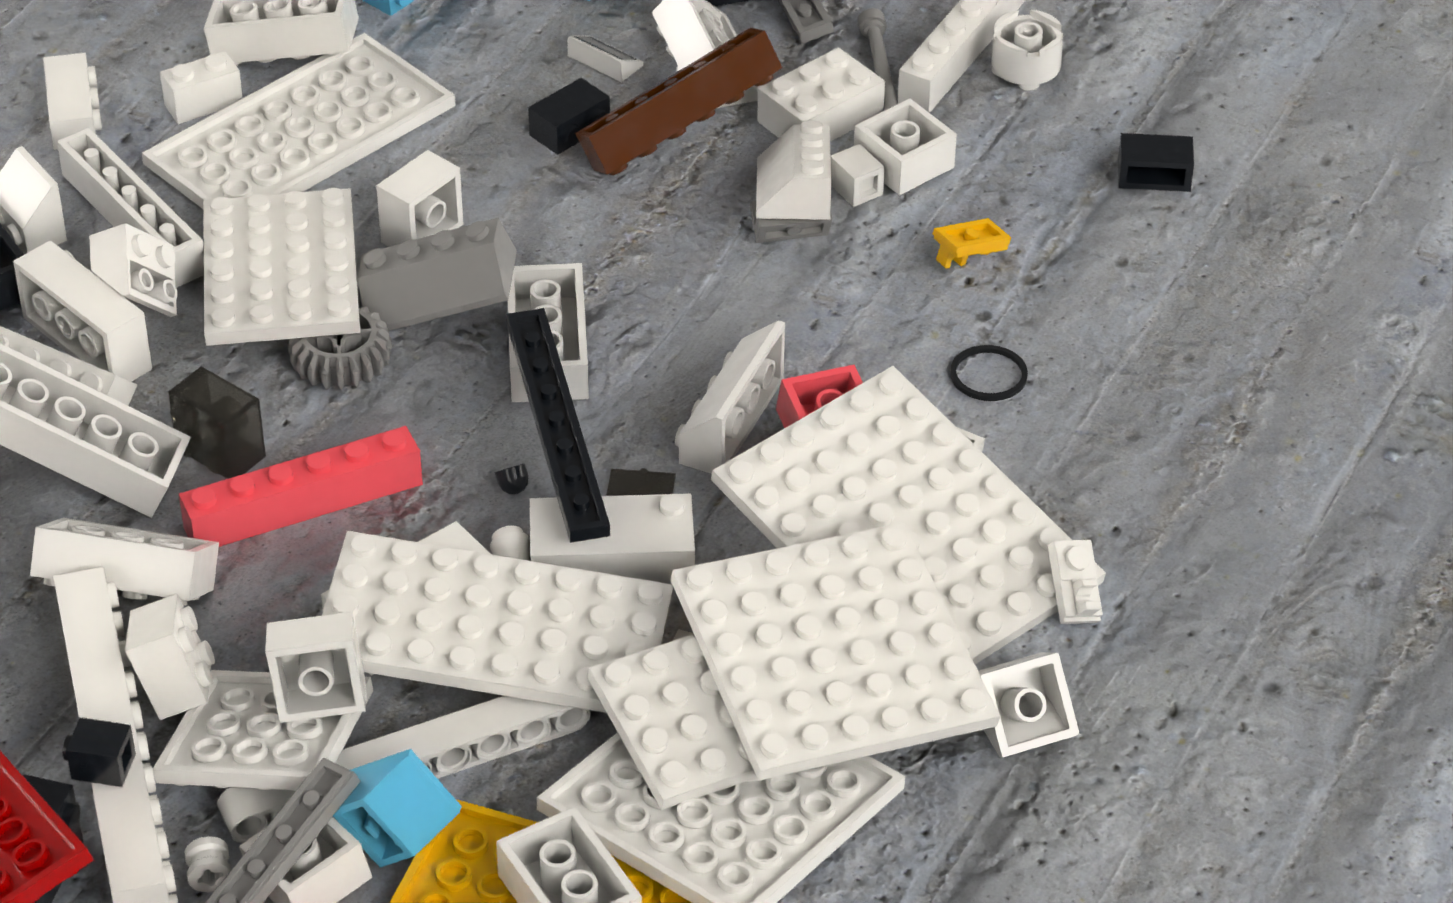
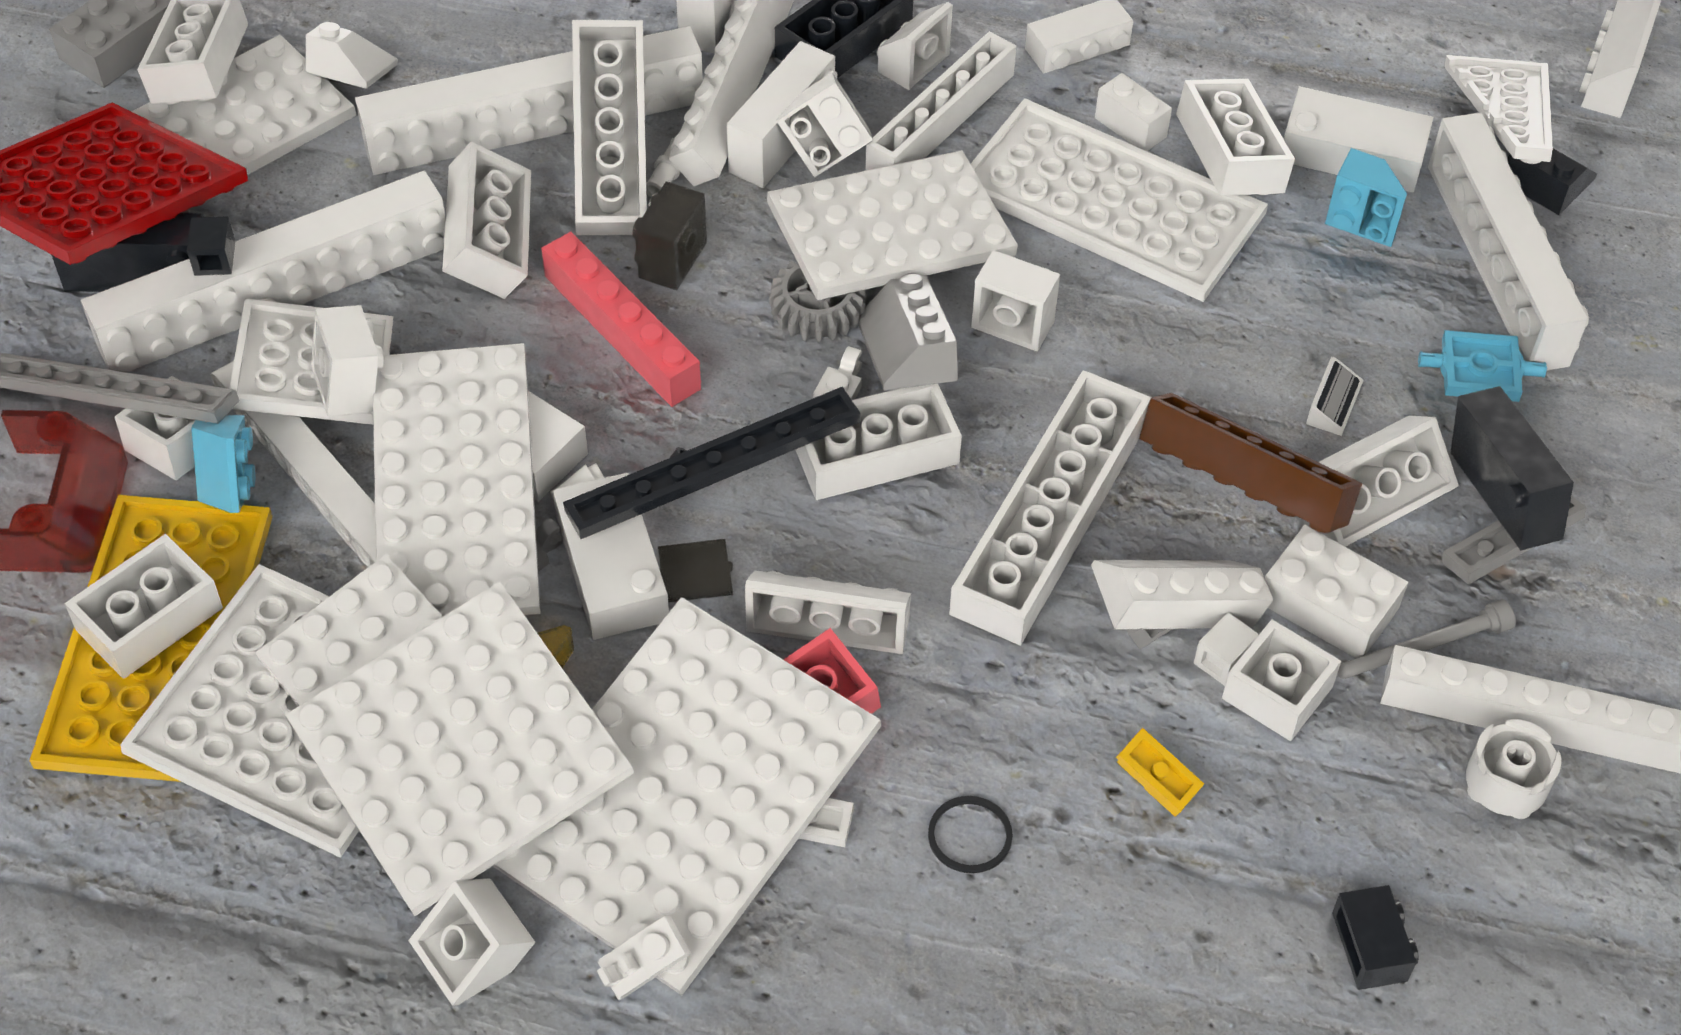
camera: 75 degrees right, 10 degrees up
white brick [125,594,215,720] -> none
white wheel [184,836,231,892] -> none
black piece [528,78,610,155] -> none
none -> white plate [813,346,862,400]
none -> white brick [949,370,1152,646]

